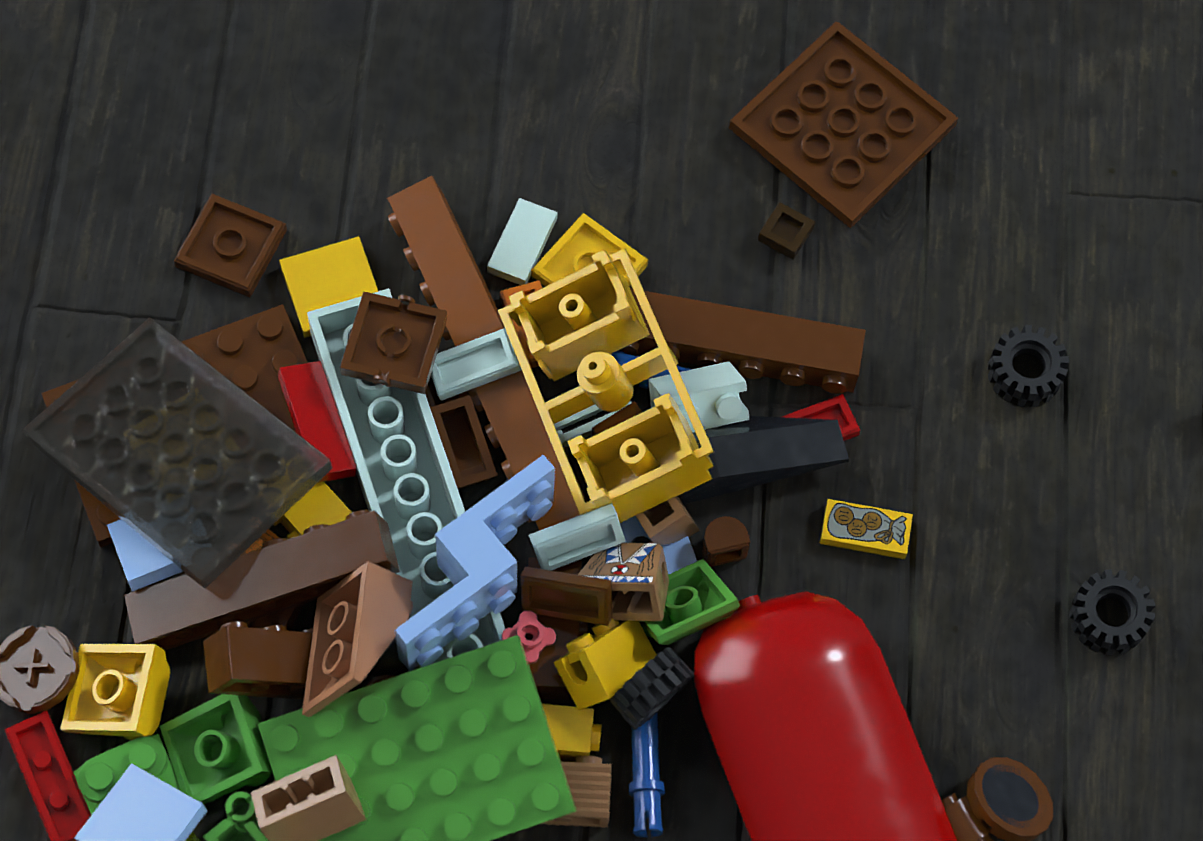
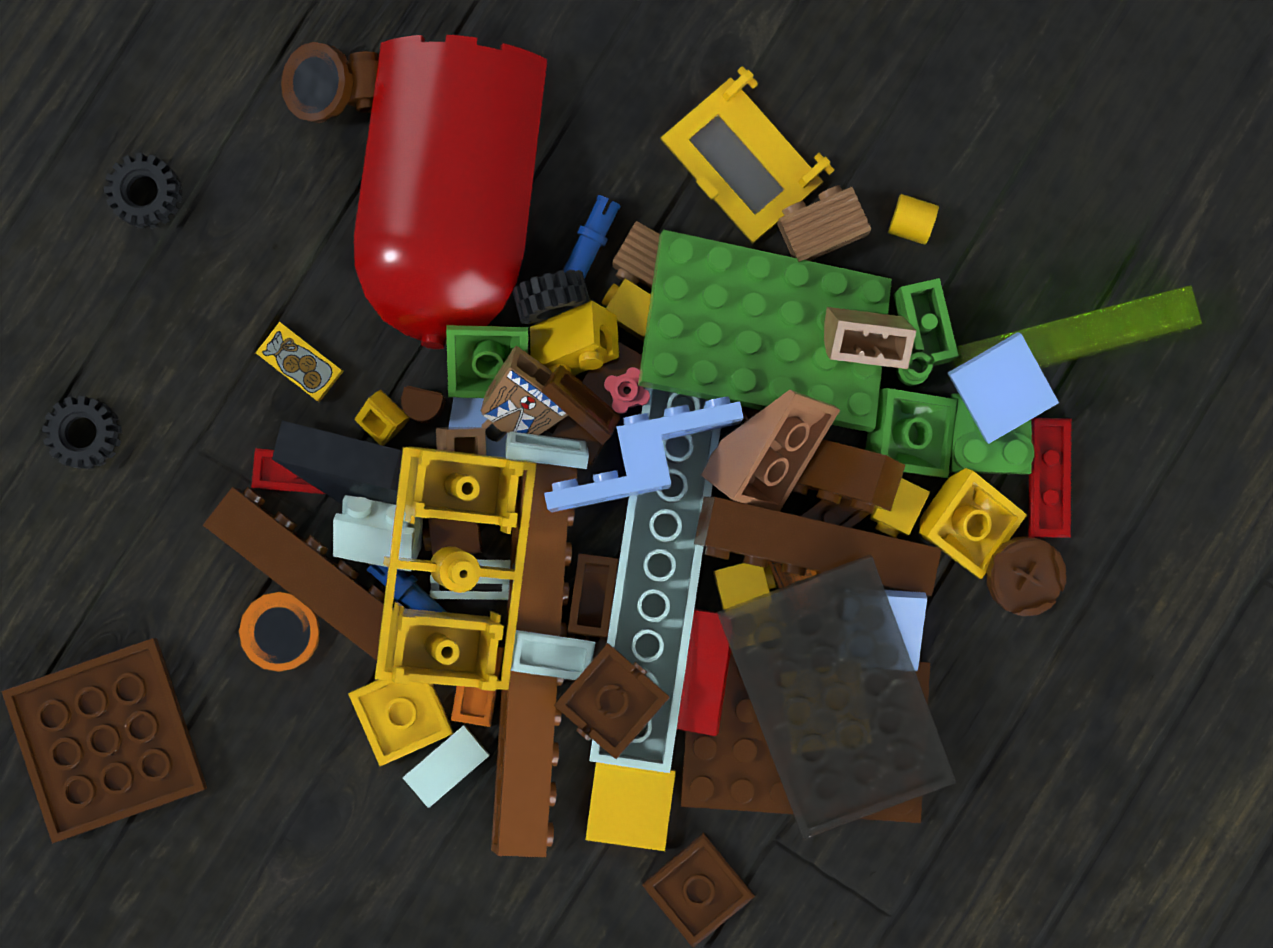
camera: 145 degrees left, 20 degrees up
dark brown plate [758,202,815,260] -> none
none -> tile [239,592,320,672]
none -> yellow brick [354,390,410,446]
none -> yellow brick [869,478,930,538]

